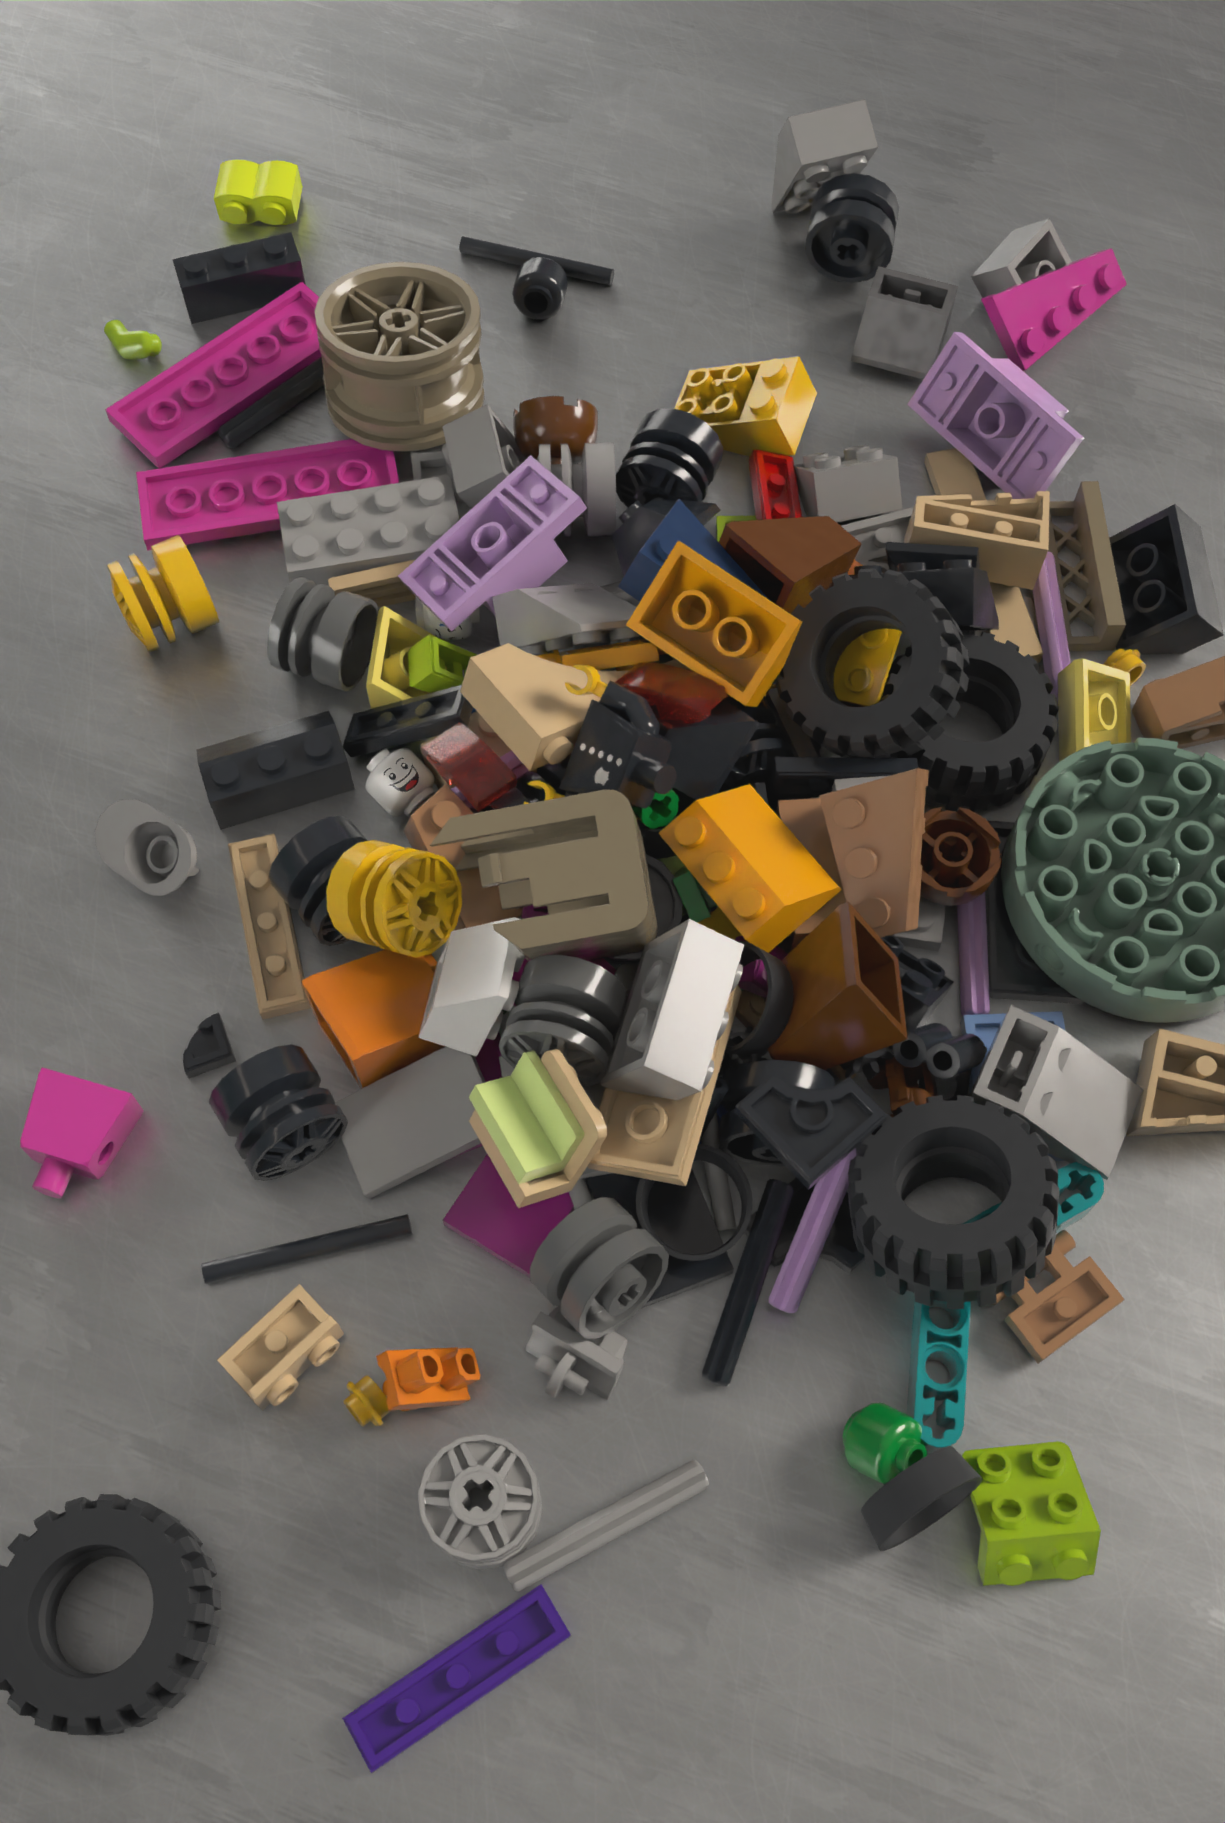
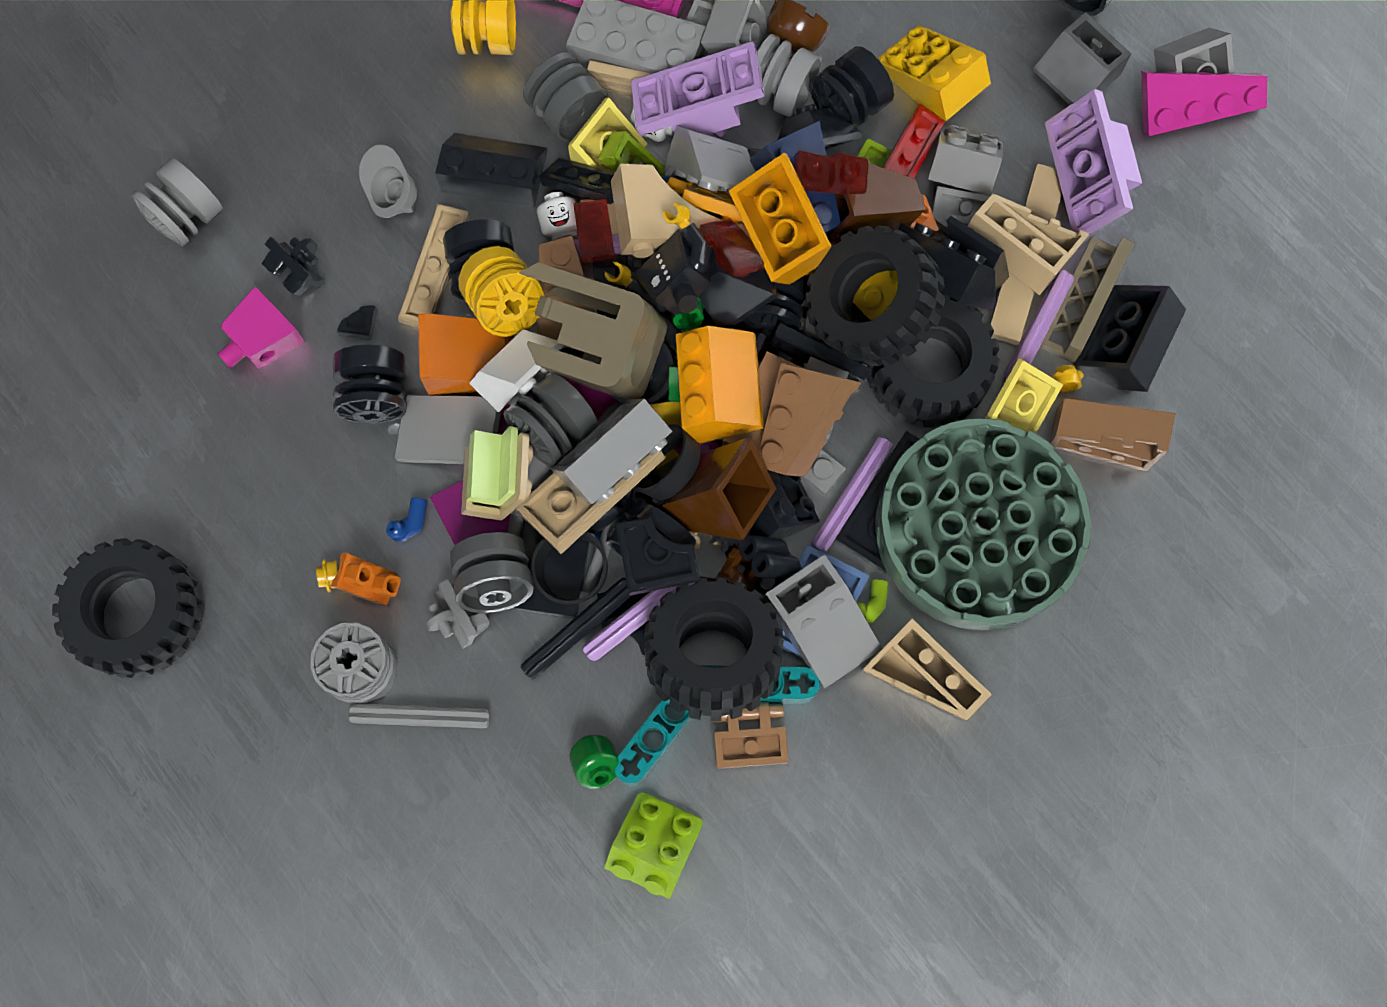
camera: 30 degrees right, 10 degrees up
black bar [201,1214,412,1284] -> none
tan bracket [217,1284,344,1411] -> none
dark purple tile [342,1584,572,1773] -> none
black tyre [861,1446,982,1551] -> none
reddish brown cylinder [920,807,1001,906] -> none
none -> black hips [261,237,325,296]
none -> blue arm [386,497,428,542]
none -> clear red slope [794,150,869,194]
none -> lime arm [857,579,889,623]

